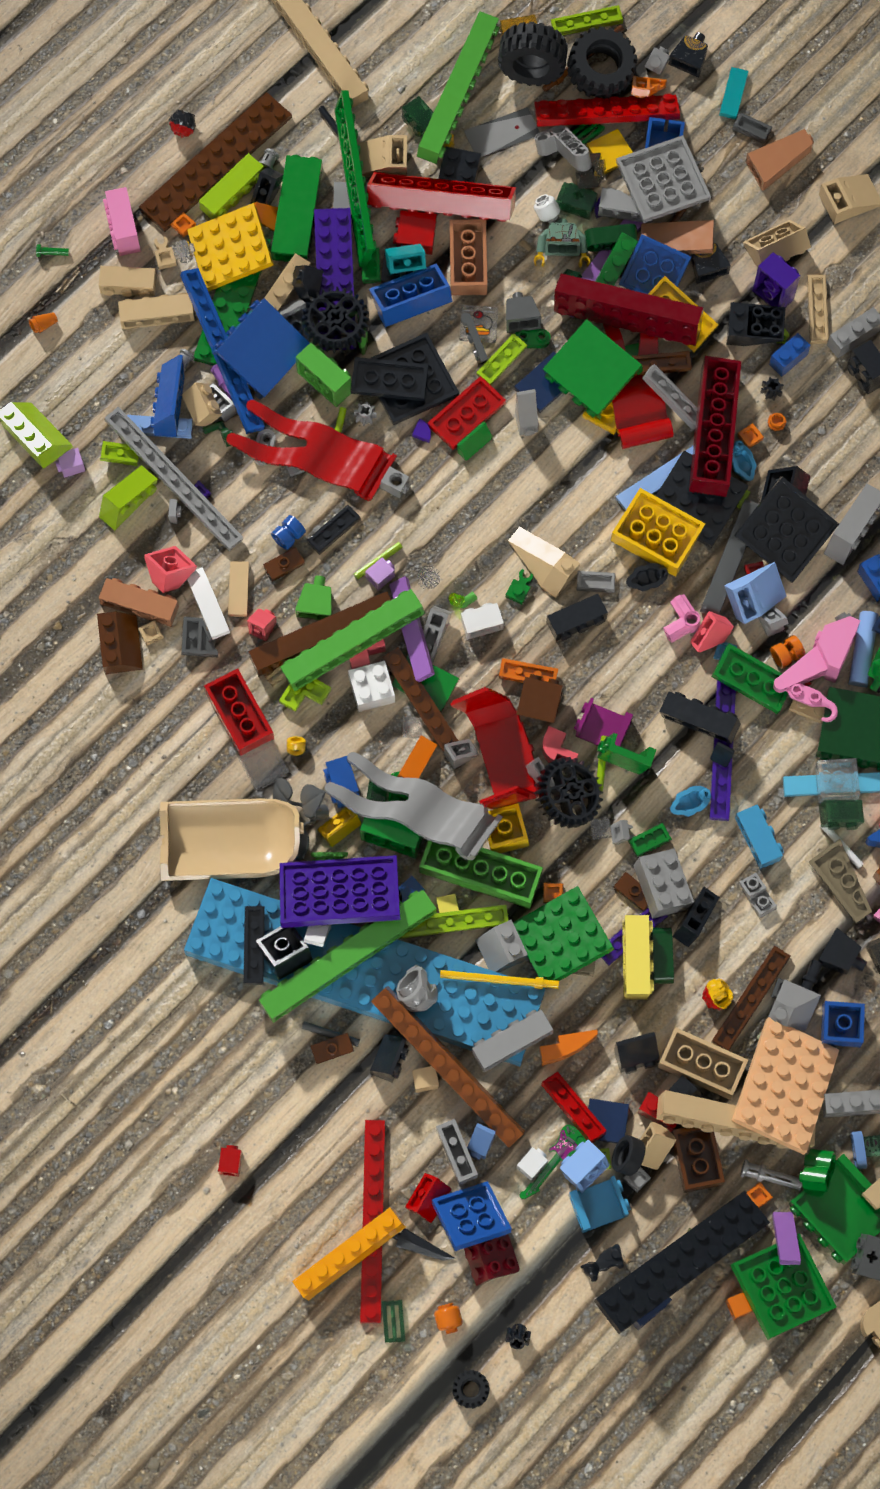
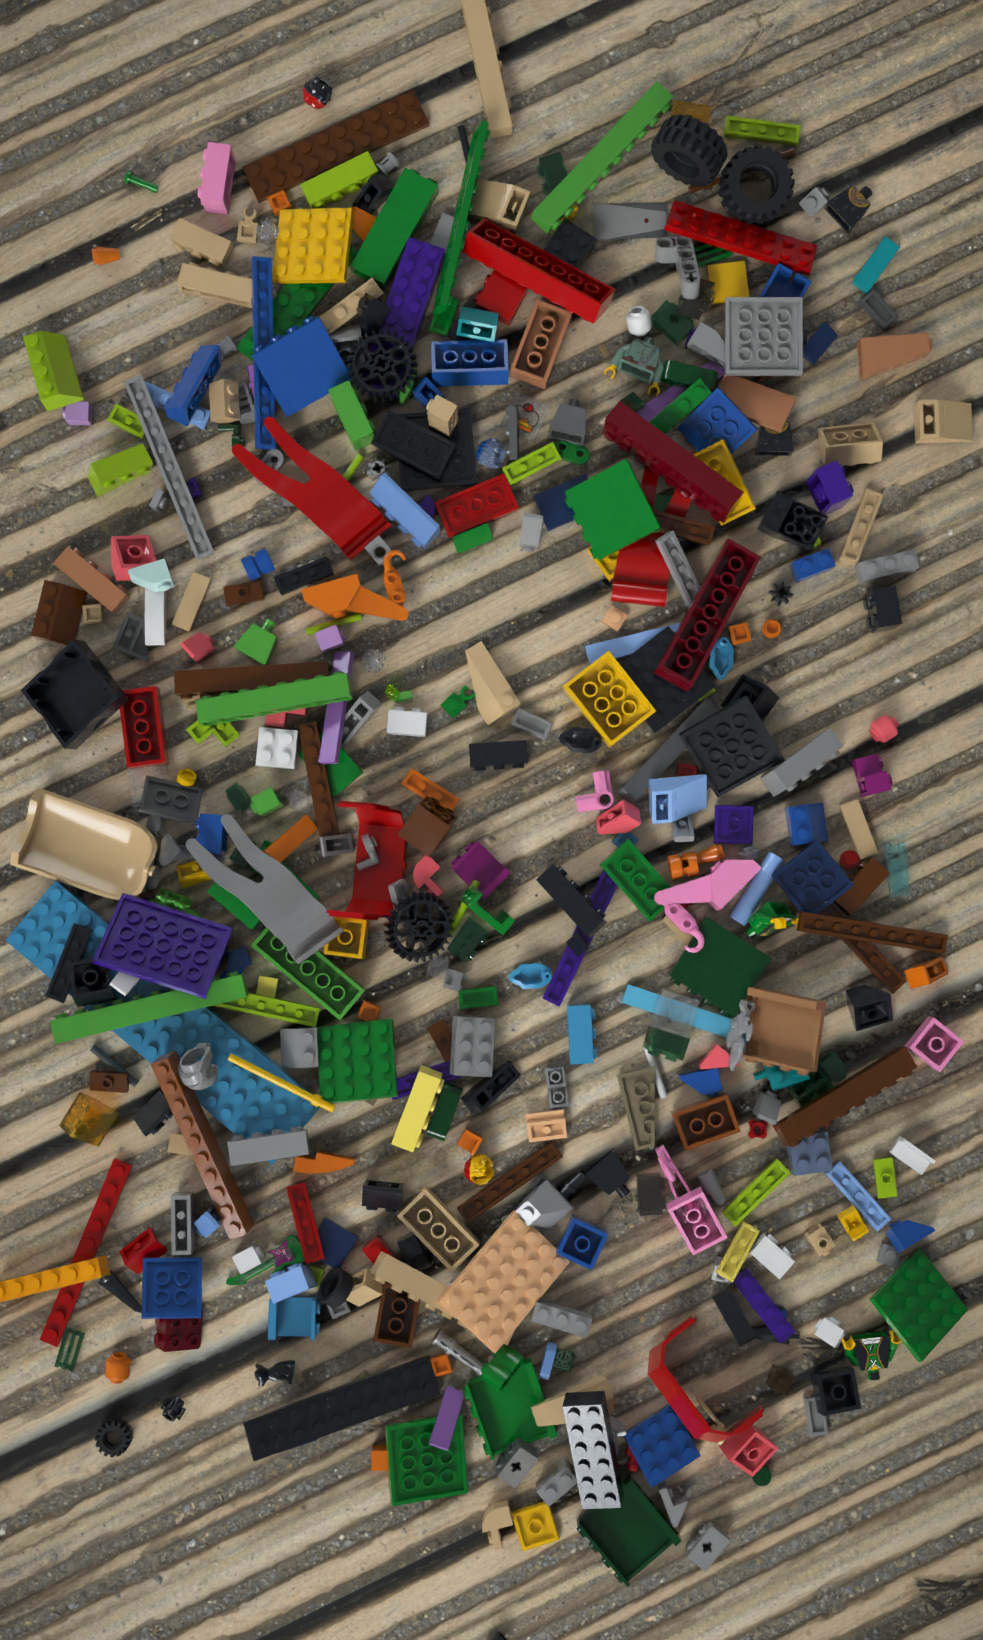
camera: 20 degrees right, 15 degrees up
orange wing [631,76,667,98] -> none
none -> black tile [21,639,129,750]
none -> clear yellow slope [59,1092,119,1147]
none -> light aqua slope [128,558,174,592]
none -> dark grey tile [138,775,203,825]
none -> clear green brick [225,783,252,812]
none -> bright green brick [250,787,284,817]
none -> orange slope [301,550,409,621]
none -> light grey plate [356,833,379,871]
none -> medium blue slope [370,472,441,549]
none -> blue slope [413,377,447,407]
none -> tan brick [426,395,458,437]
none -> clear green brick [447,917,488,962]
none -> orange panel [457,1127,483,1156]
none -> sand blue piece [476,438,506,469]
none -> light nougat plate [525,1109,567,1142]
none -> light nougat plate [601,605,628,632]
none -> orange cone [696,843,726,864]
none -> dark purple plate [713,805,754,845]
none -> dark blue slope [803,321,838,365]

